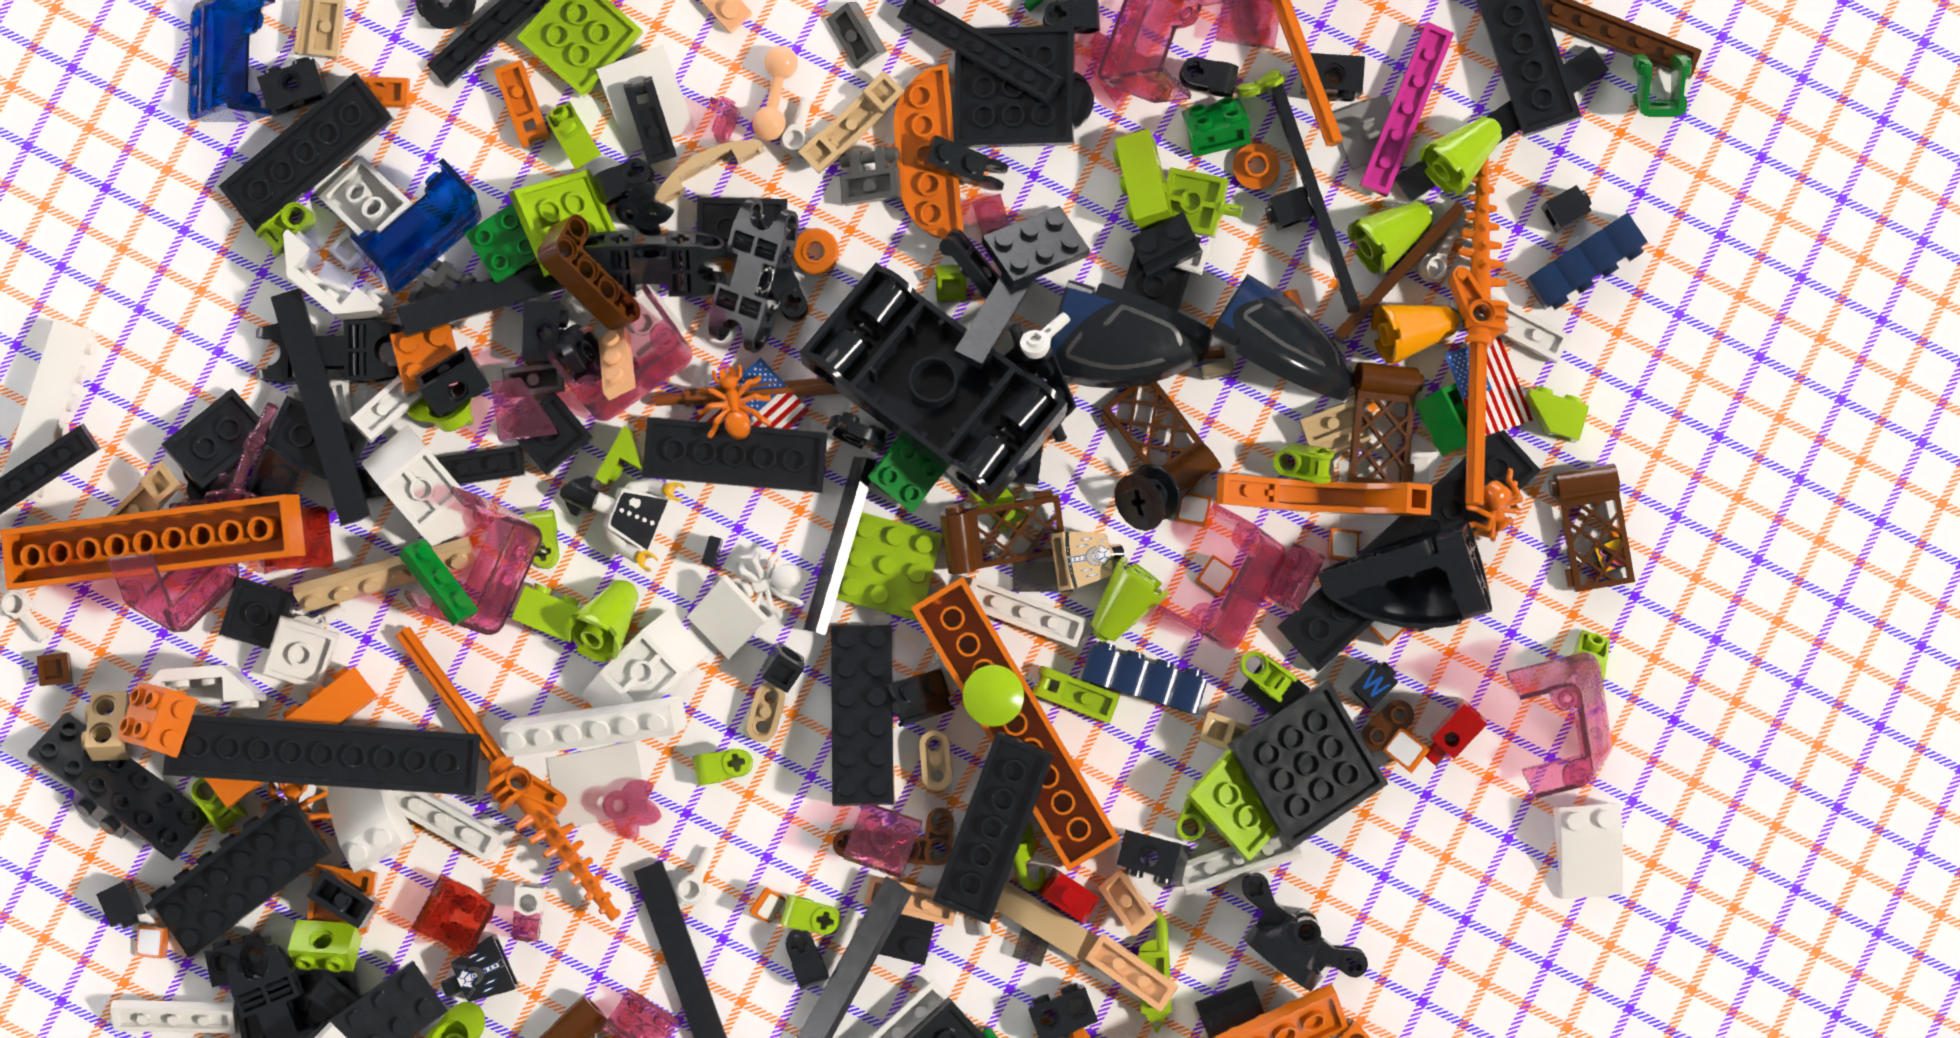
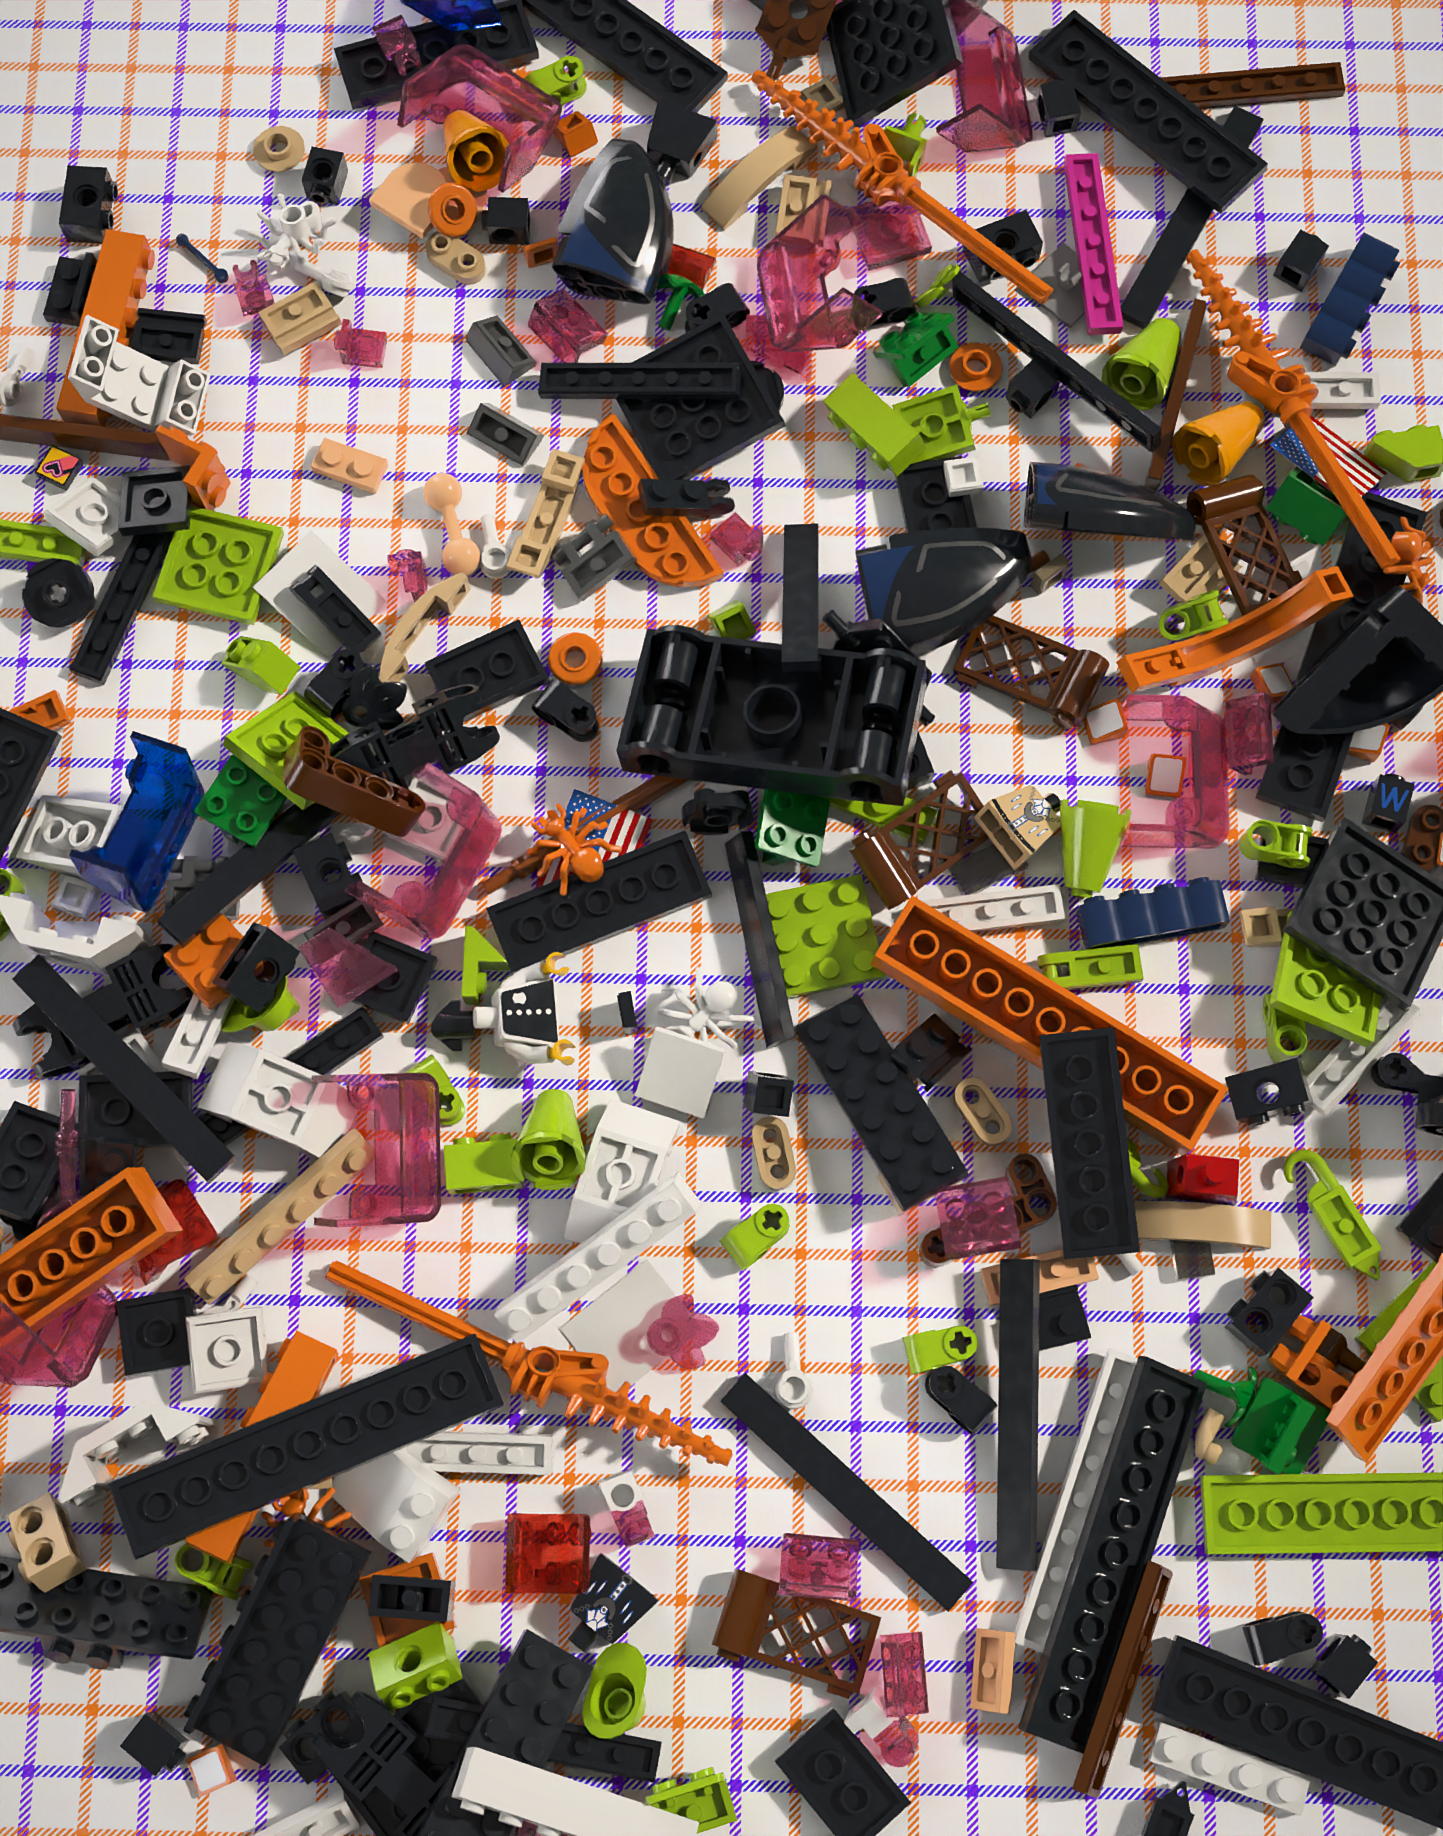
camera: 30 degrees left, 10 degrees down
orange bracket [118,682,198,758] -> none
green plate [398,539,479,626] -> none
orange plate [494,59,551,148] -> none
black plate [555,324,602,384] -> none
light nougat plate [598,326,636,401] -> none
black piece [708,197,799,353] -> none
slope [749,887,786,923] -> none
black plate [939,229,1000,300] -> none
lime dish [963,665,1024,727] -> none
plate [981,206,1090,288] -> none
white plate [1020,312,1070,359] -> none
light nougat plate [1085,933,1179,1012] -> none
light nougat plate [1098,868,1158,936] -> none
black piece [1114,464,1181,531] -> none
black plate [1130,212,1203,279] -> none
white plate [1418,228,1459,283] -> none
lime cone [1419,116,1502,196] -> none
green piece [1632,54,1692,117] -> none

